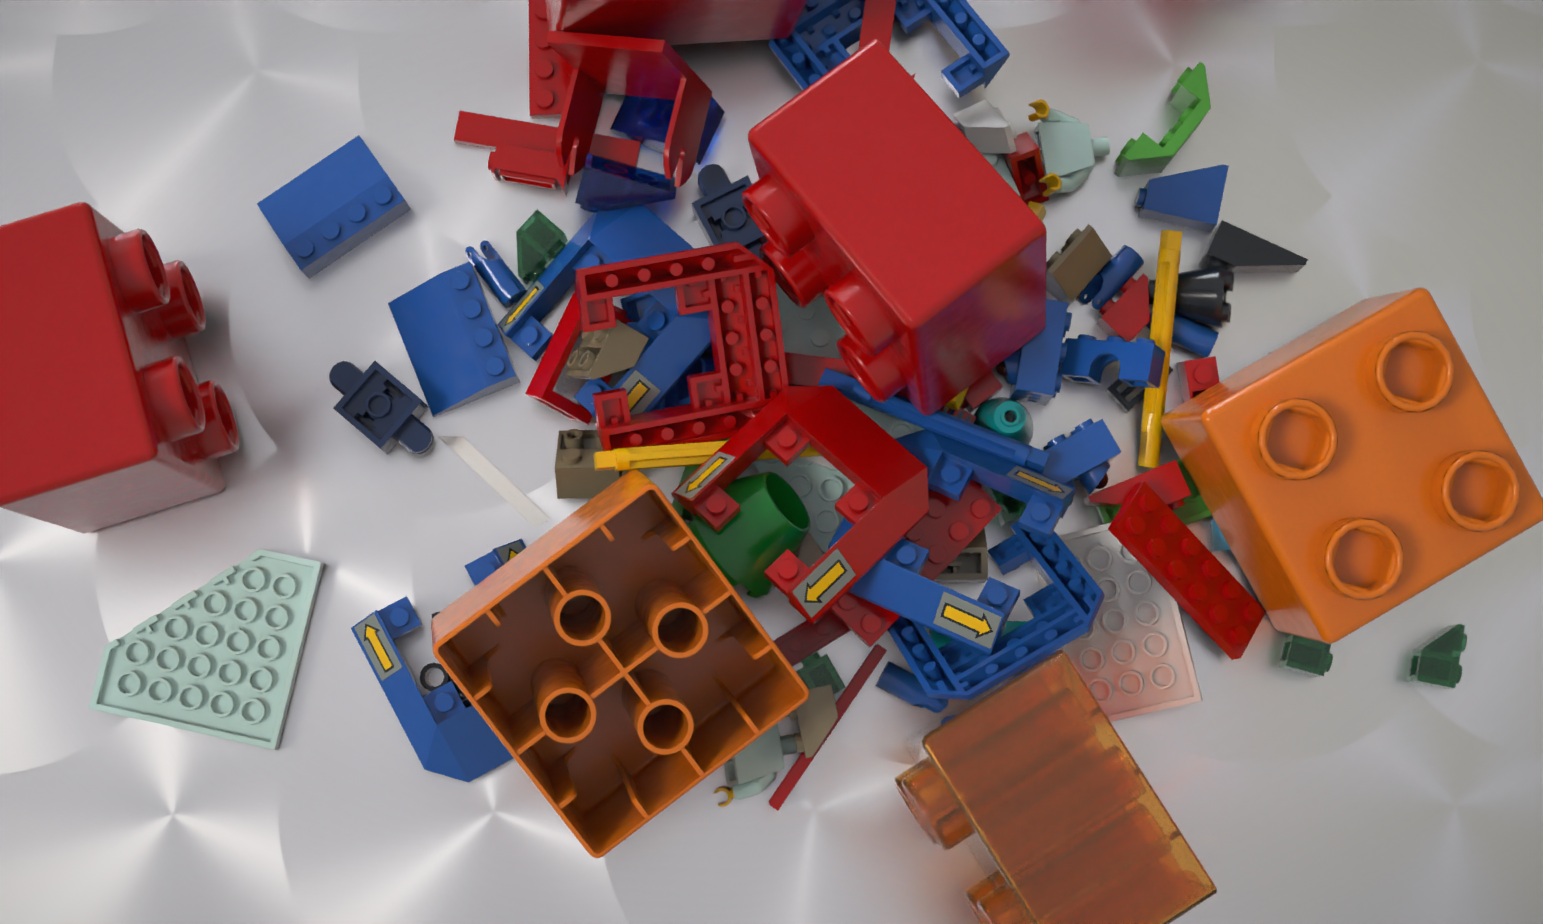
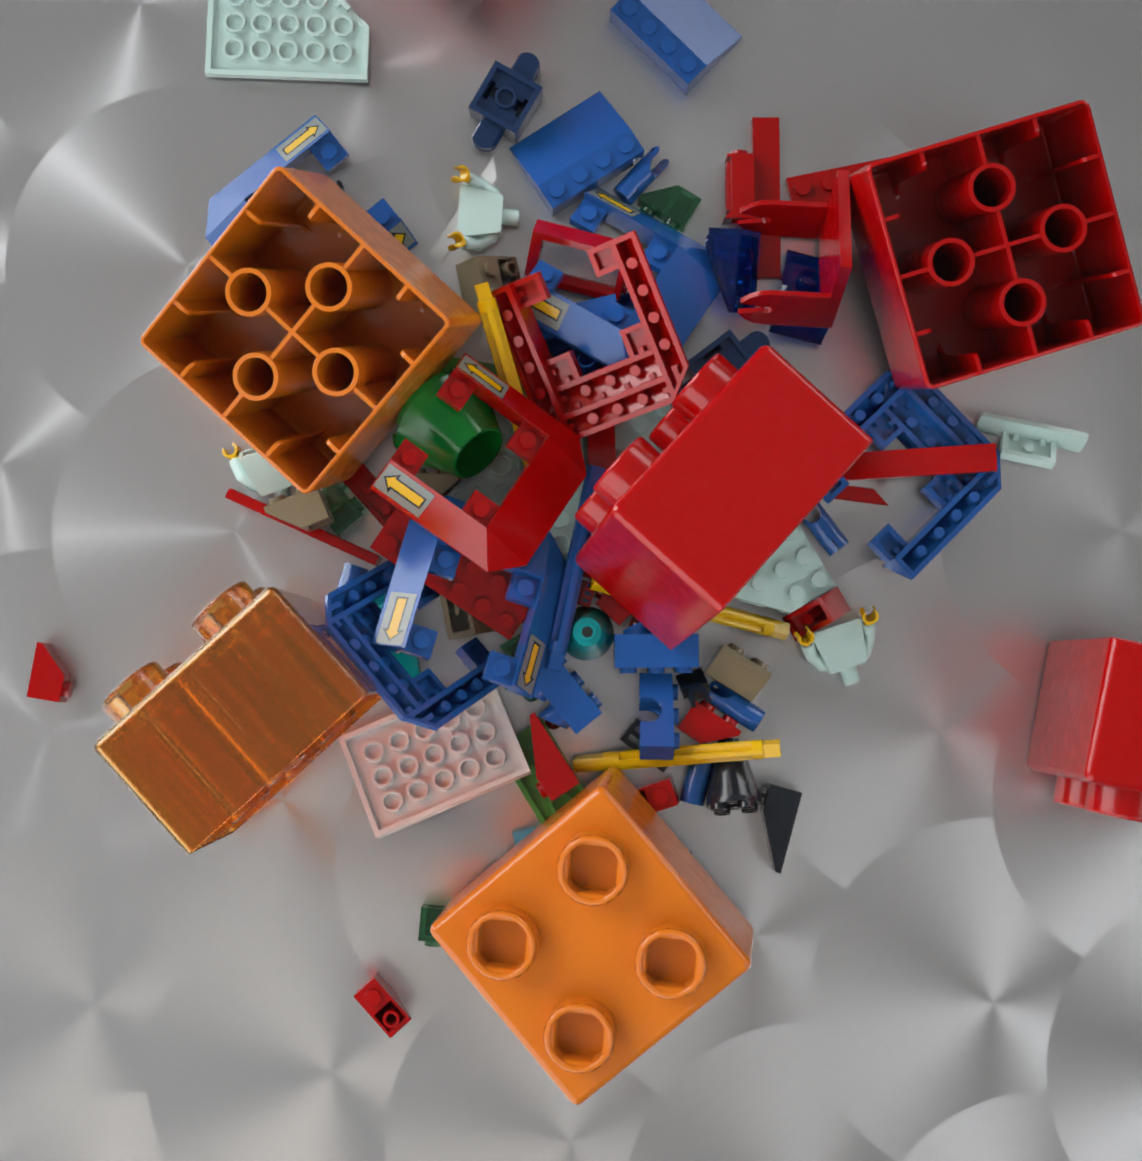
camera: 75 degrees right, 5 degrees up
dark tan slope [565,319,649,380] -> none
white slope [953,99,1017,154] -> none
red plate [1108,481,1266,660] -> none
bright green slope [1114,62,1211,177] -> none
blue slope [1135,164,1229,232] -> none
clear green slope [1407,624,1467,689] -> none
none -> red slope [353,972,412,1038]
none -> light aqua torso [447,165,520,252]
none -> black plate [676,668,711,708]

